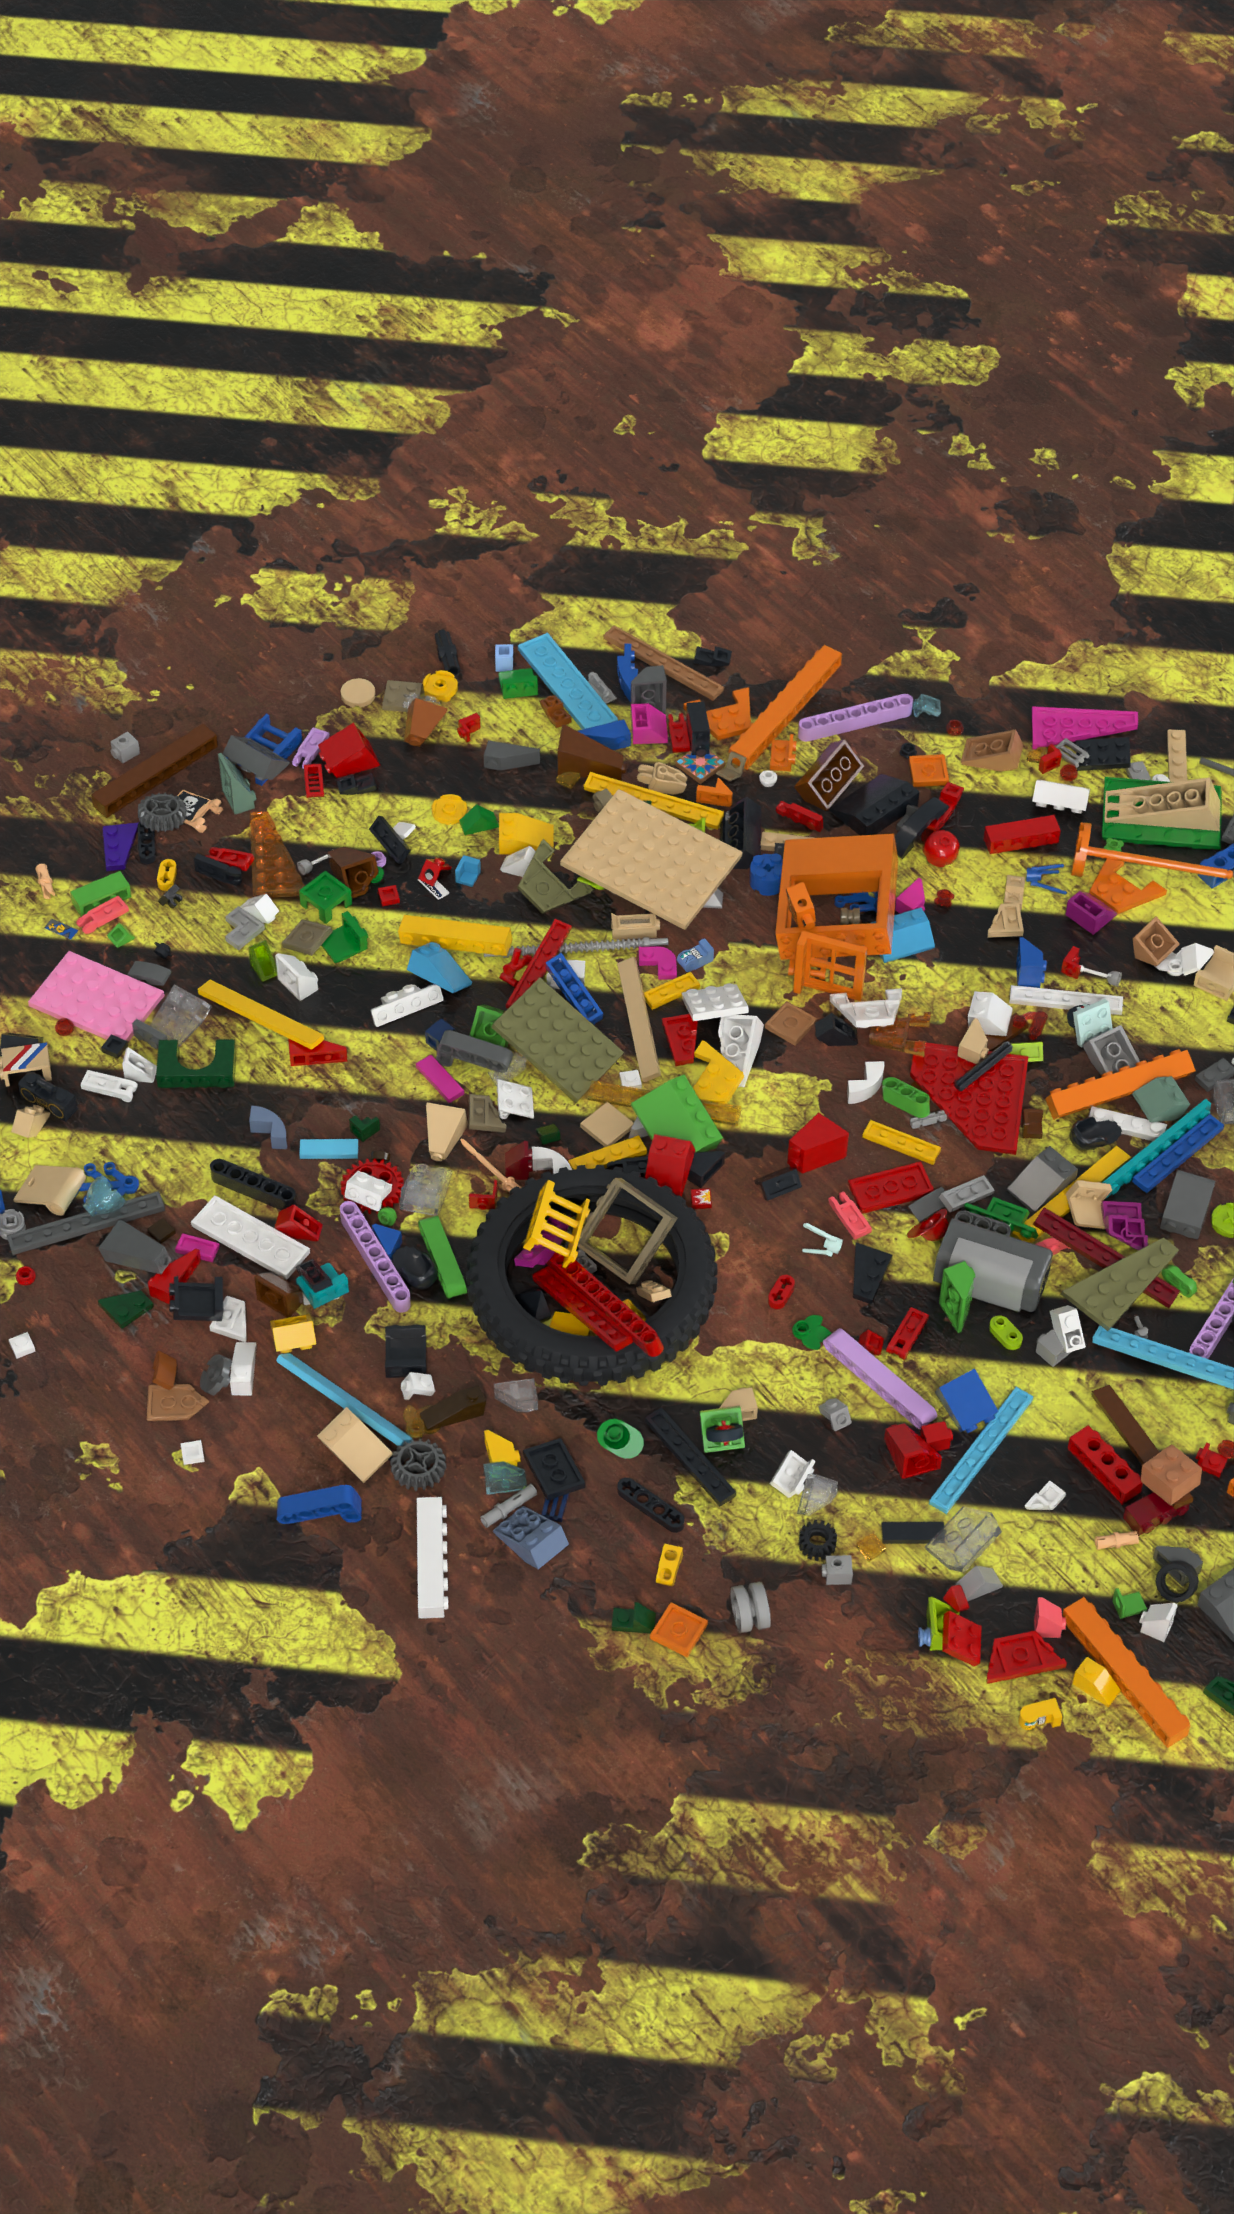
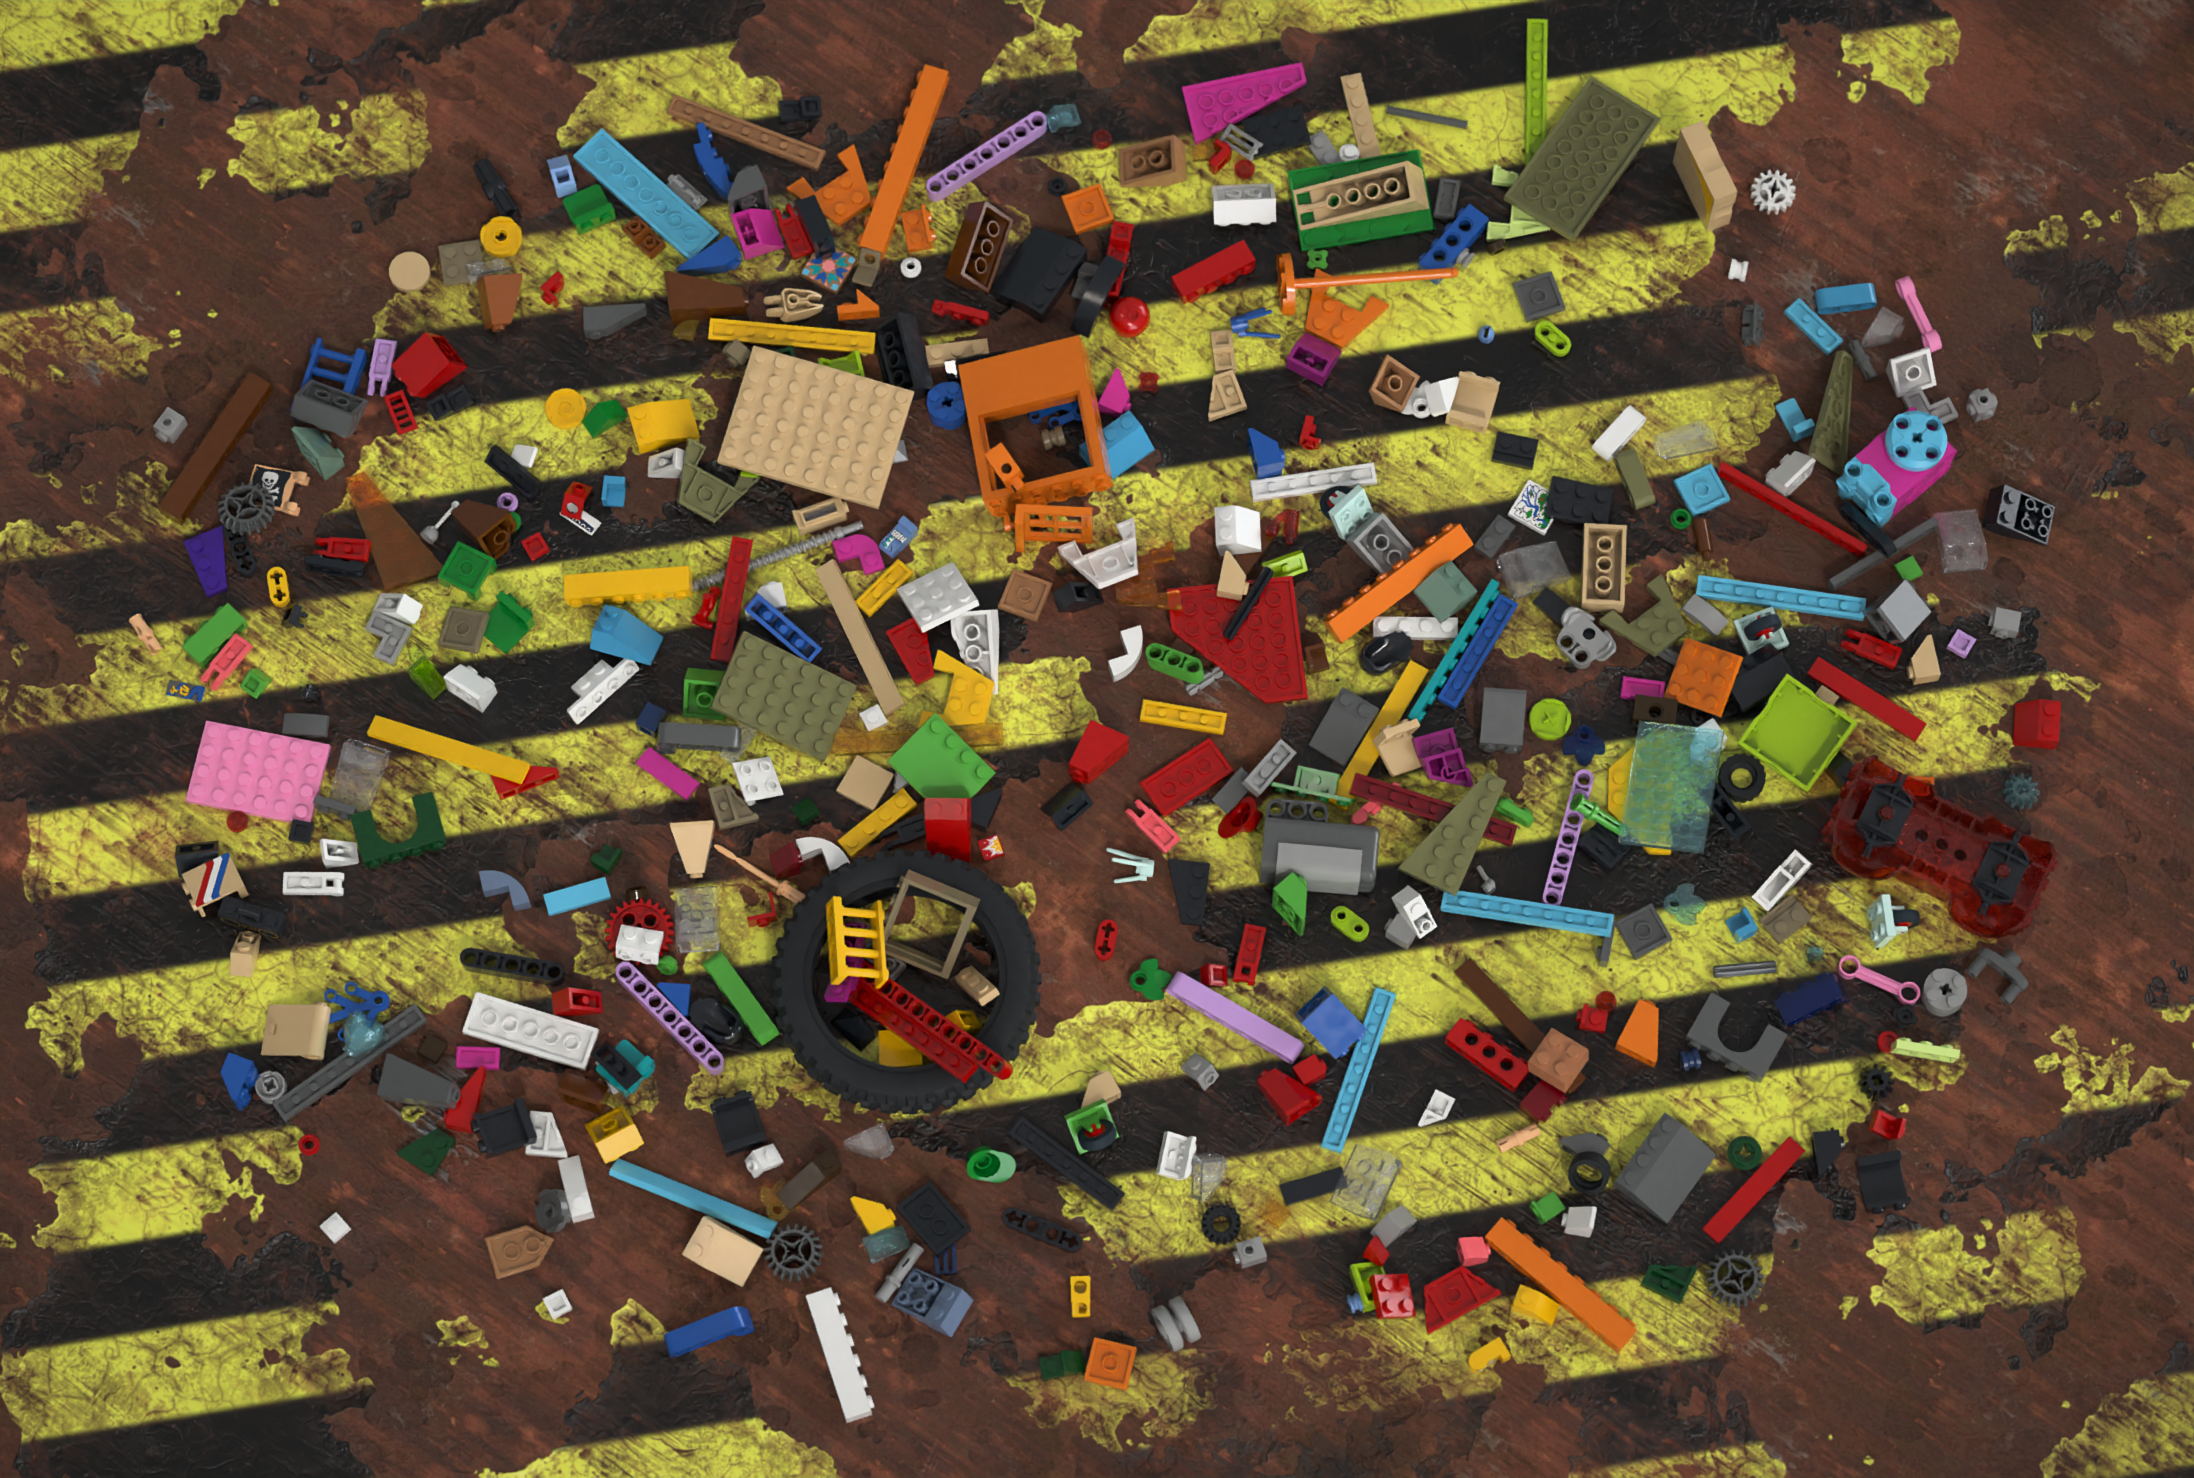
camera: 15 degrees left, 20 degrees up
dark orange slope [152,1351,176,1390] -> none
hinge [1080,965,1122,987] -> none

